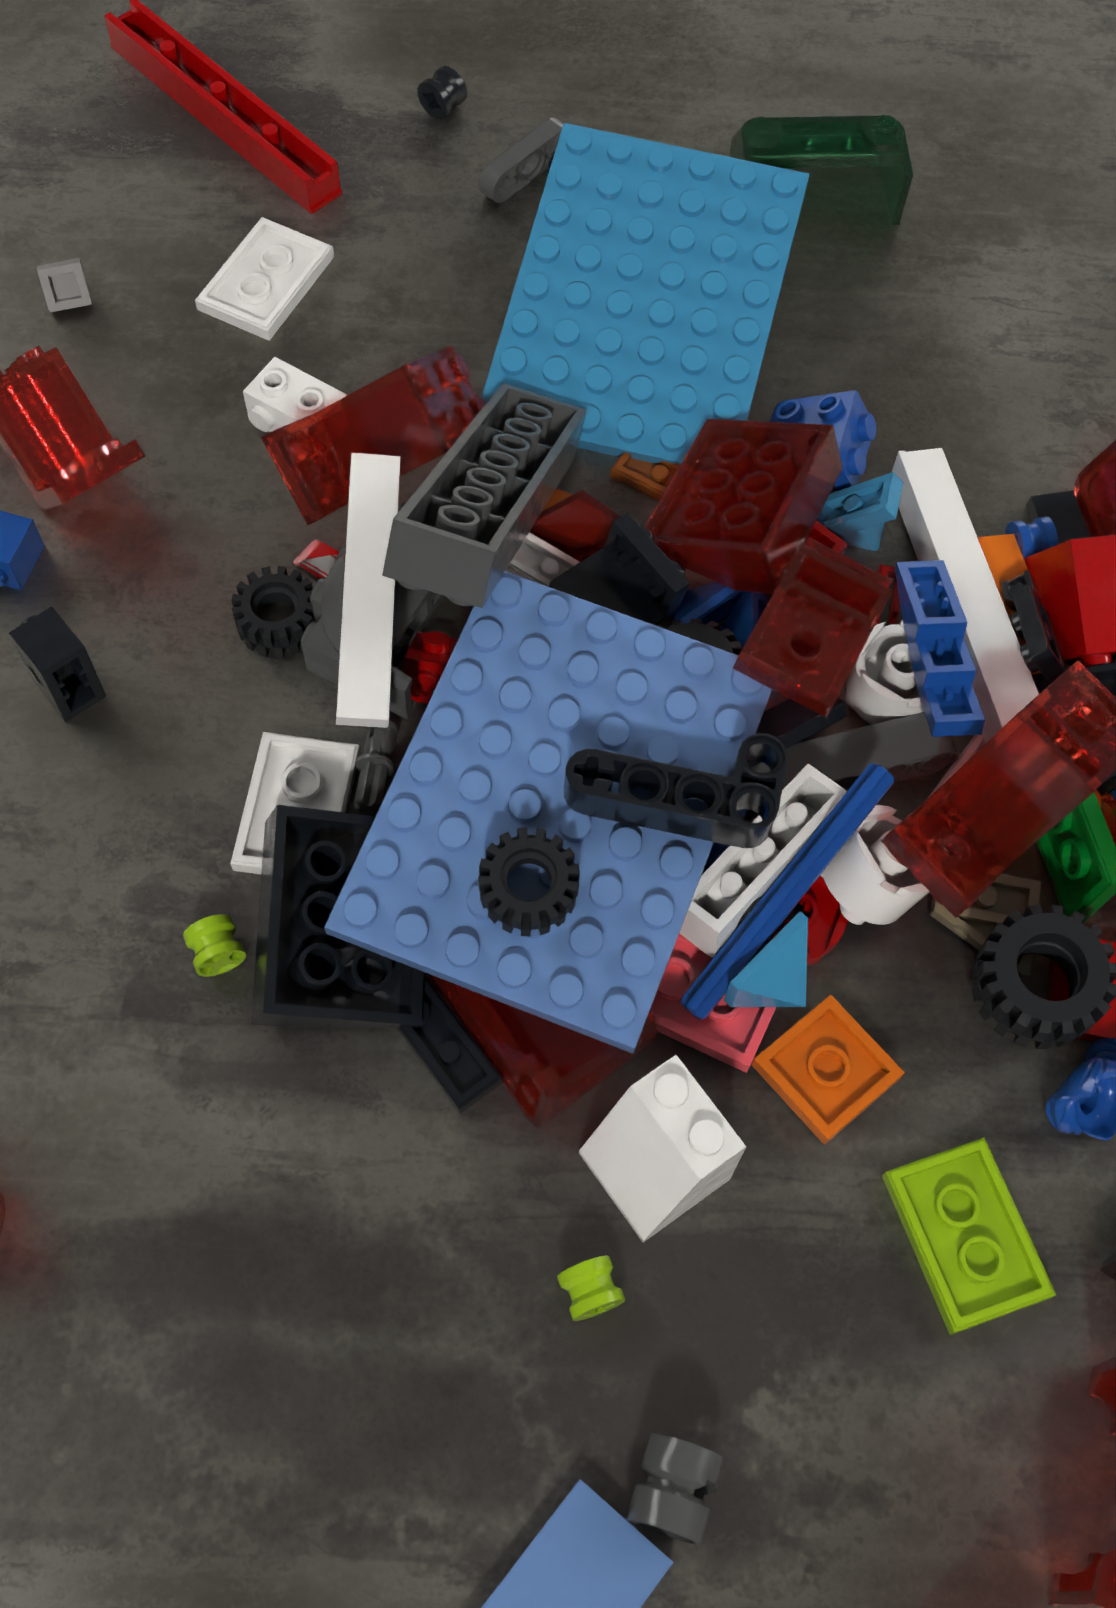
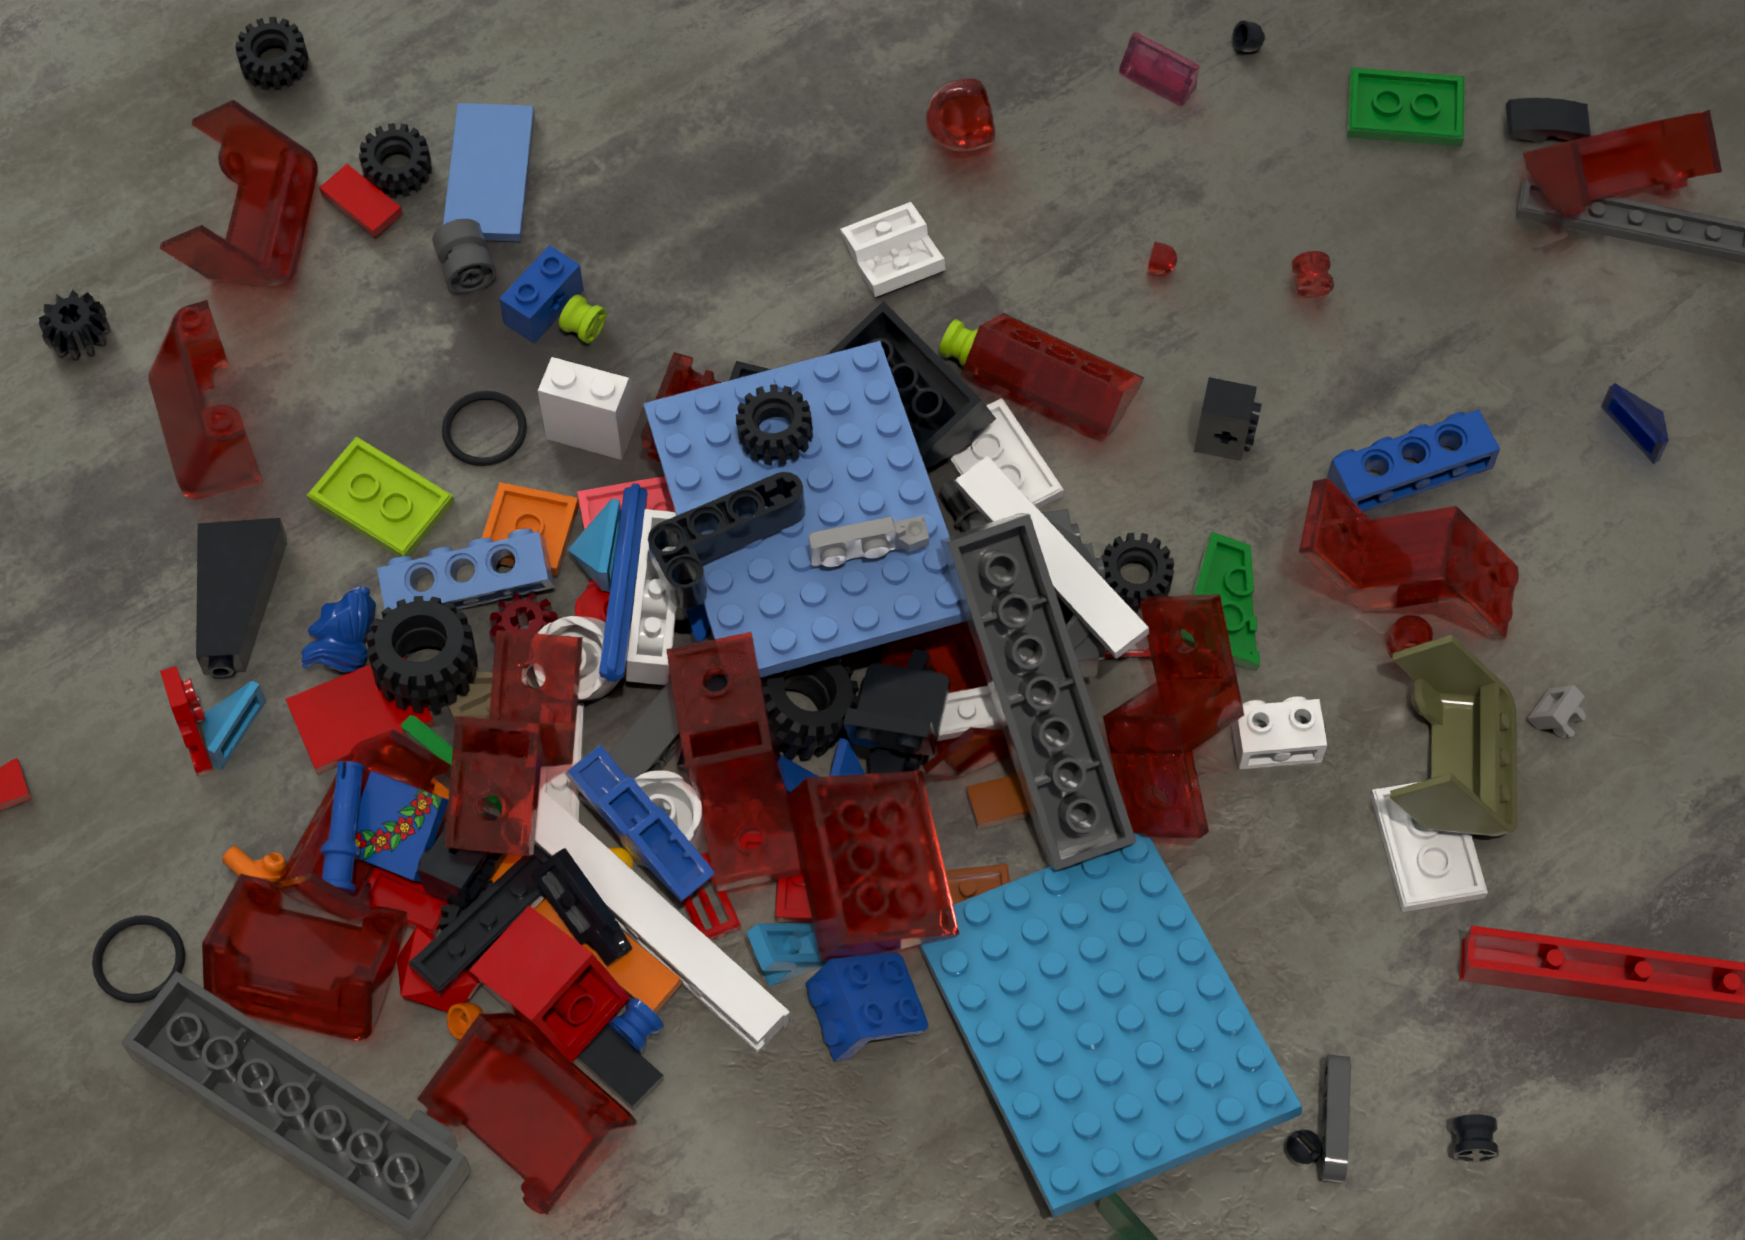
camera: 145 degrees right, 0 degrees up
none -> medium blue brick [377,529,555,610]
none -> black tyre [442,390,527,466]
none -> dark red gear [489,591,559,664]
none -> blue brick [499,245,584,344]
none -> light grey hinge [808,516,929,567]
none -> white slope [840,202,946,297]
none -> clear red slope [963,313,1144,436]
none -> green wing [1178,532,1260,671]
none -> clear red wheel [1387,615,1433,660]
none -> olive windscreen [1390,635,1517,836]

